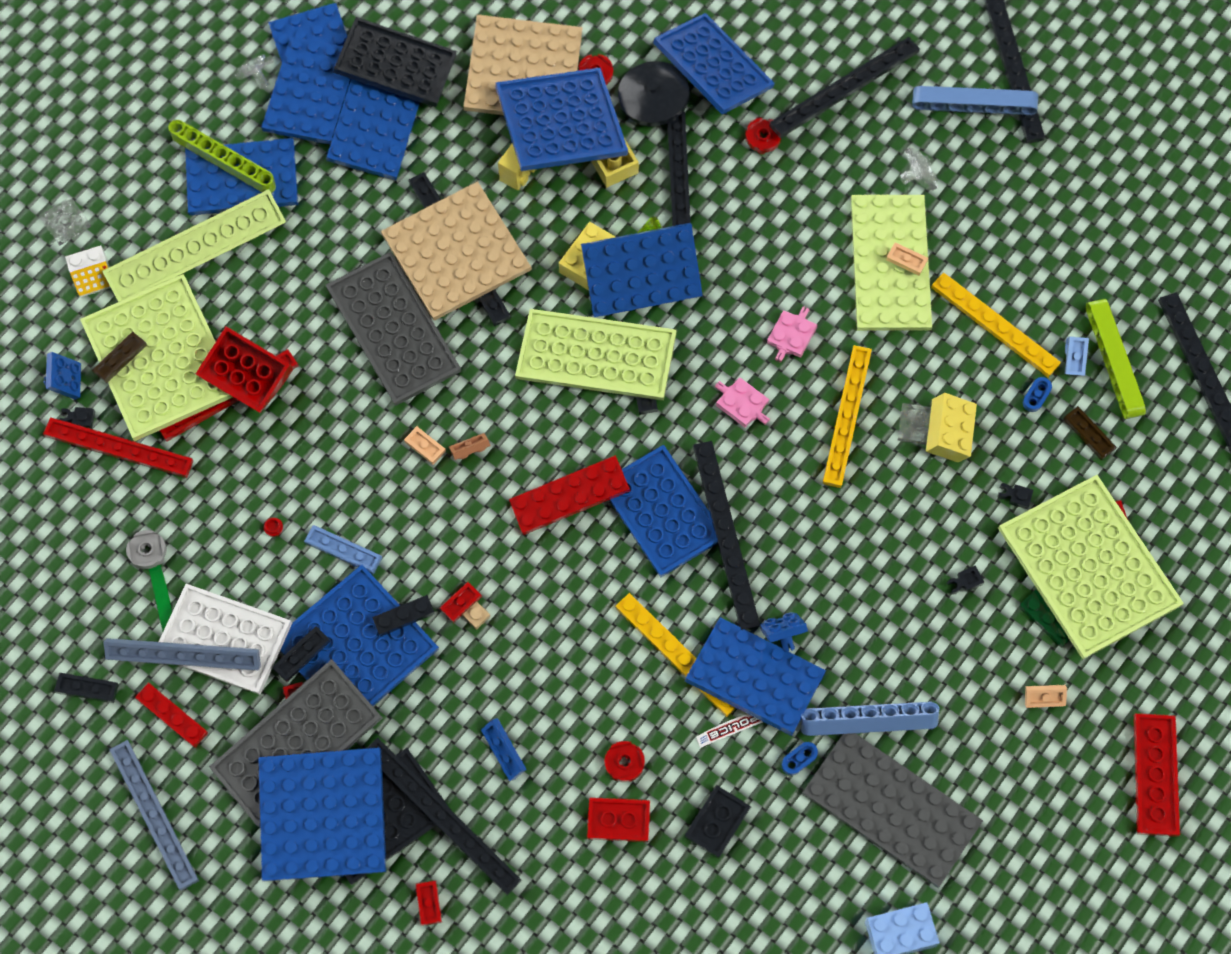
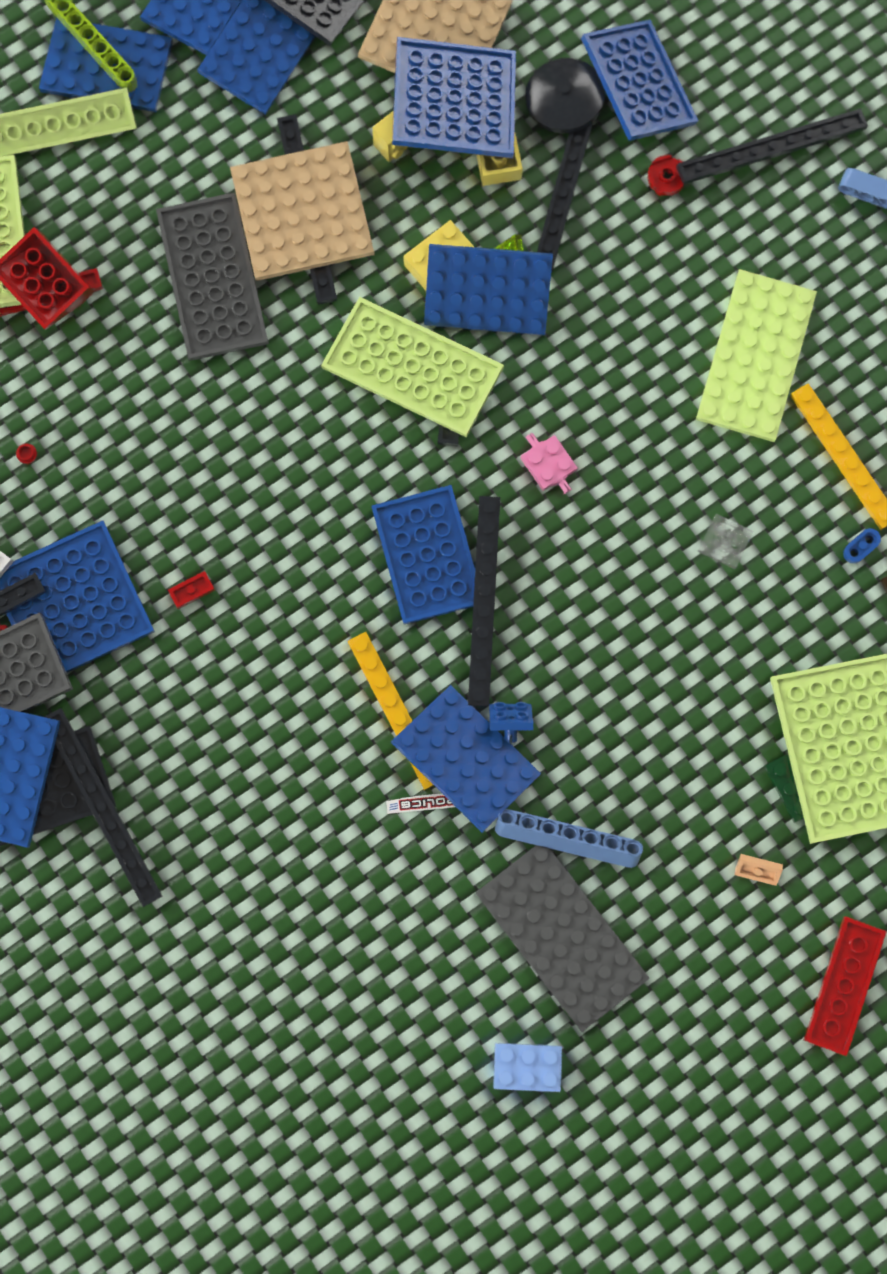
camera: 15 degrees right, 10 degrees up
medium blue tile [304,525,382,575] -> none
black plate [372,595,435,637] -> none
light nougat plate [404,426,446,465] -> none
red plate [415,880,442,926] -> none
nougat plate [449,433,490,460] -> none
tan plate [462,601,491,630] -> none
blue plate [481,718,527,781] -> none
red plate [509,455,630,535] -> none
red plate [578,54,614,85] -> none
red plate [587,798,650,842] -> none
red plate [604,741,645,782] -> none
black plate [684,785,751,859] -> none
bright pink plate [767,307,817,362] -> none
blue plate [782,742,818,776] -> none
yellow plate [822,345,872,488] -> none
light nougat plate [886,242,928,276] -> none
clear plate [900,147,938,191] -> none
light yellow brick [926,393,977,462] -> none
black plate [947,565,984,594] -> none
black plate [997,483,1034,510] -> none

